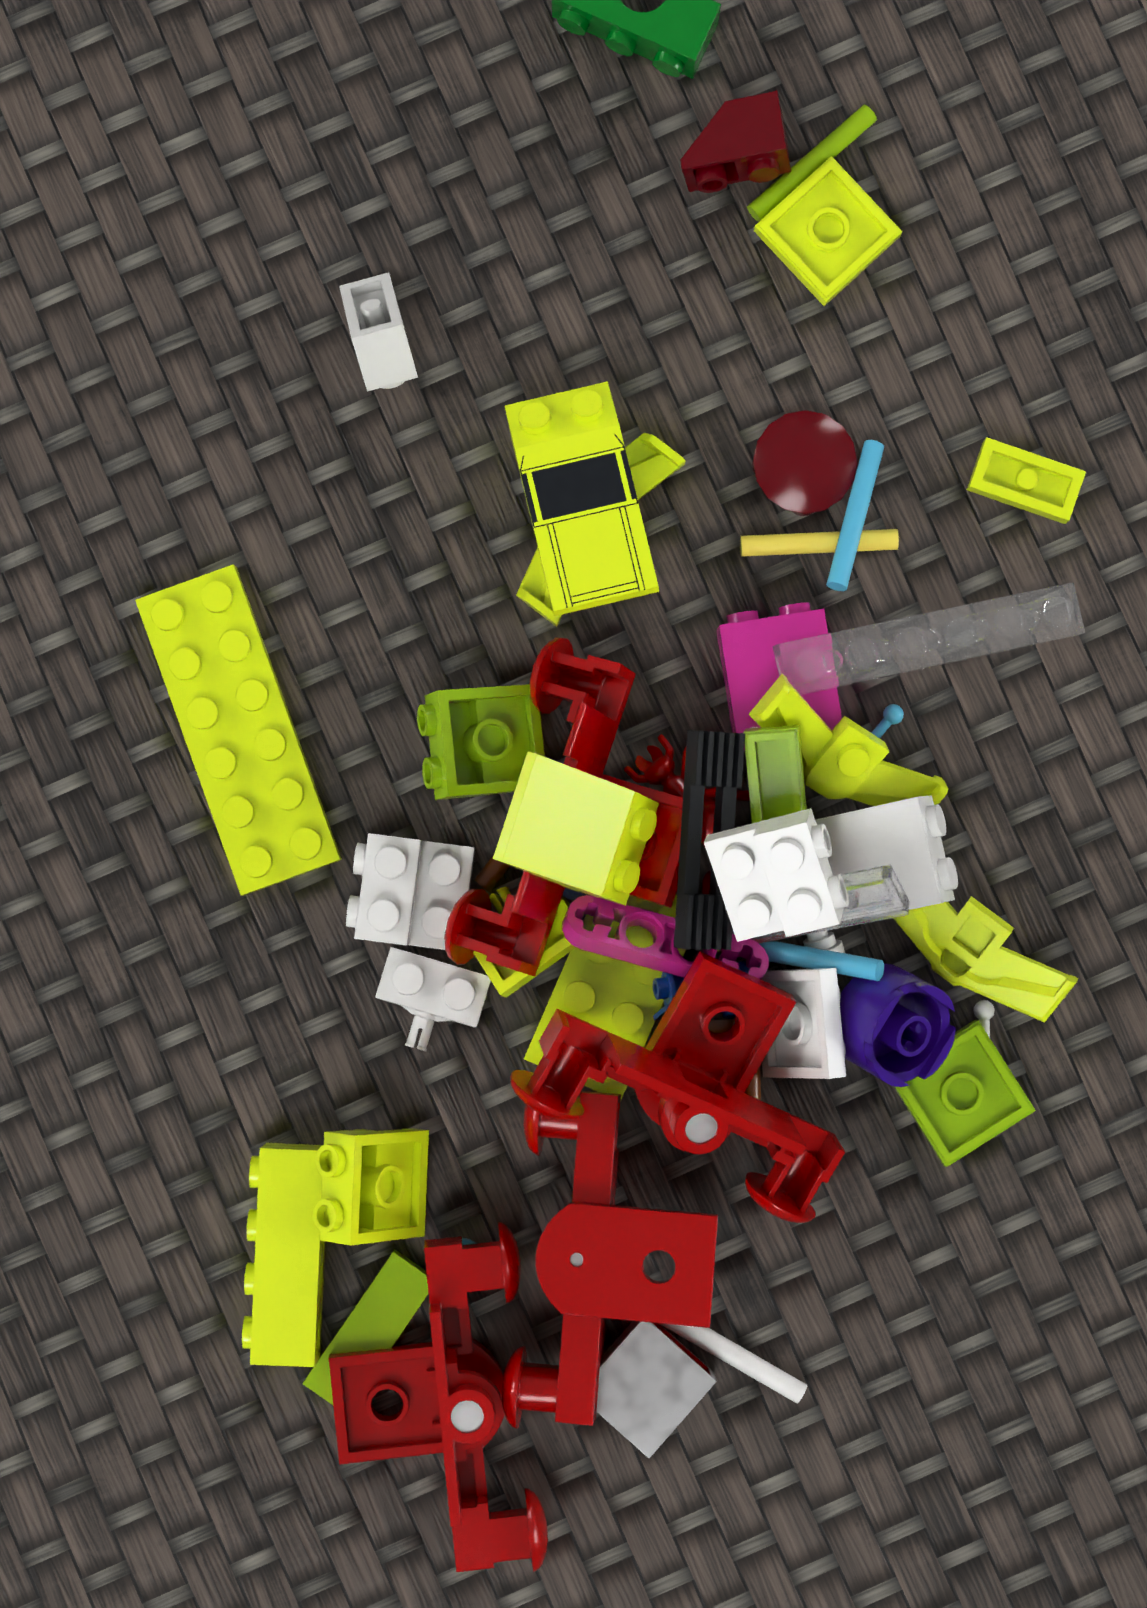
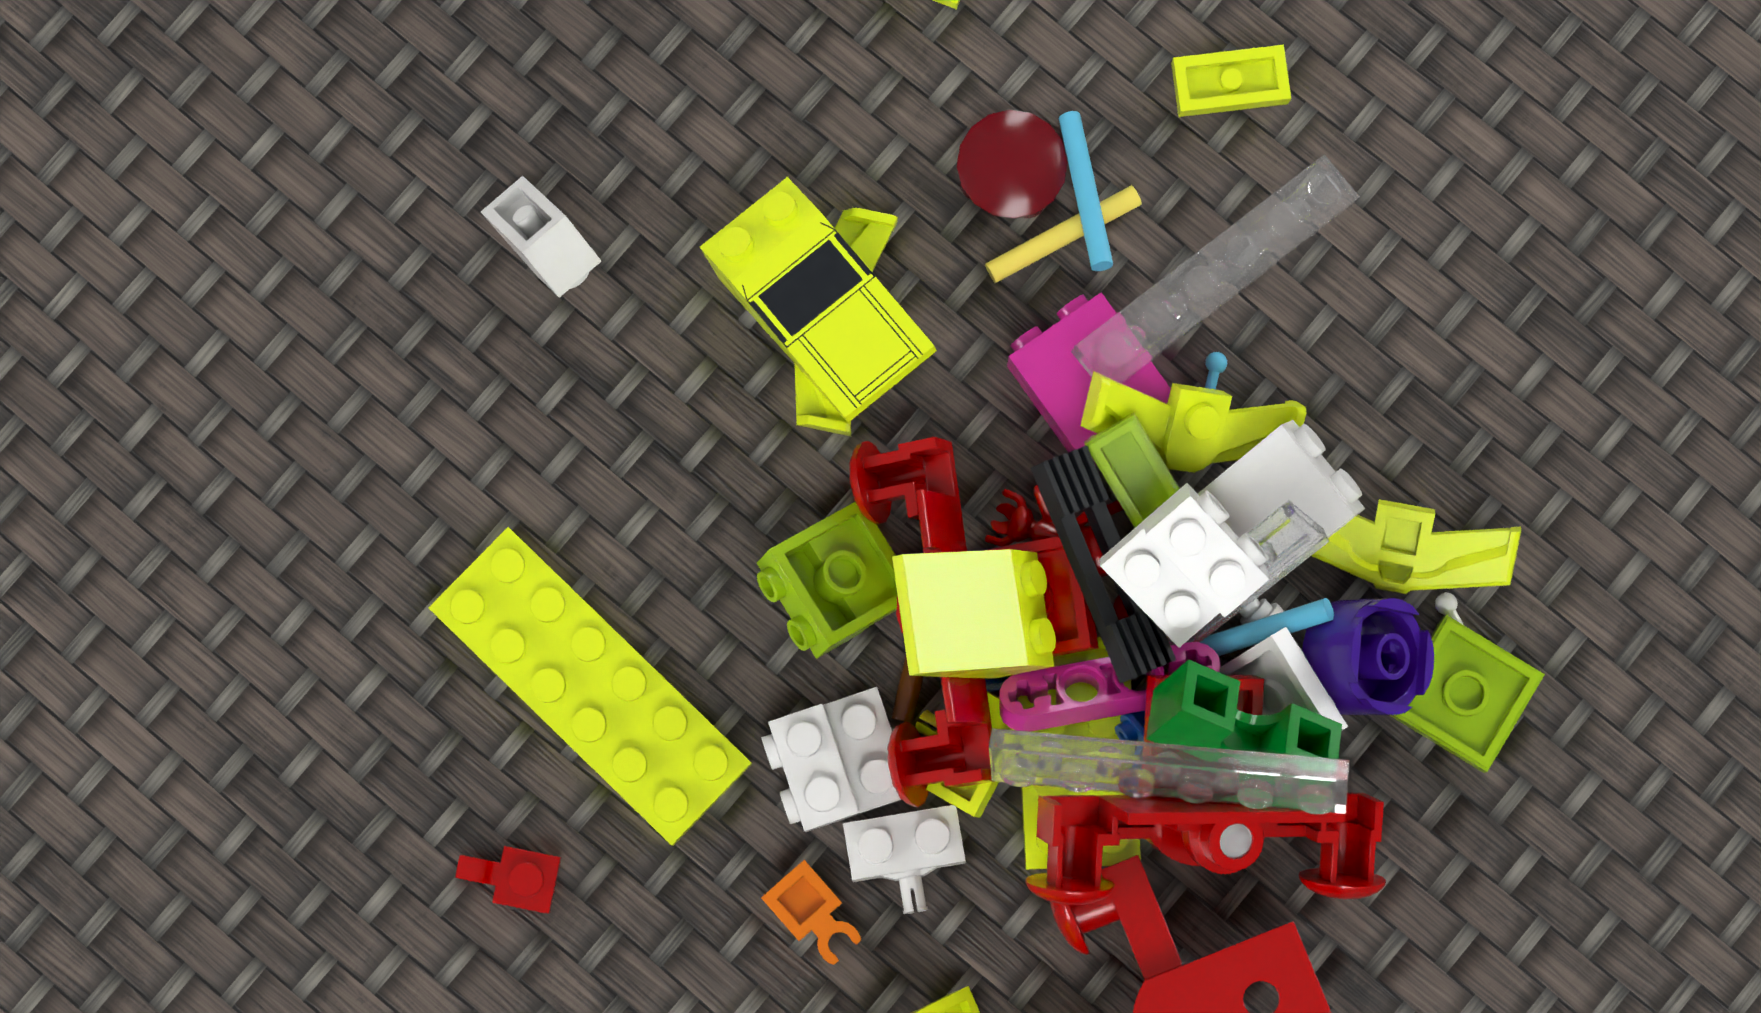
camera: 30 degrees left, 5 degrees down
none -> red plate [455,846,562,914]
none -> orange plate [761,859,861,965]
none -> clear plate [989,728,1350,814]
none -> green arch [1146,659,1342,802]

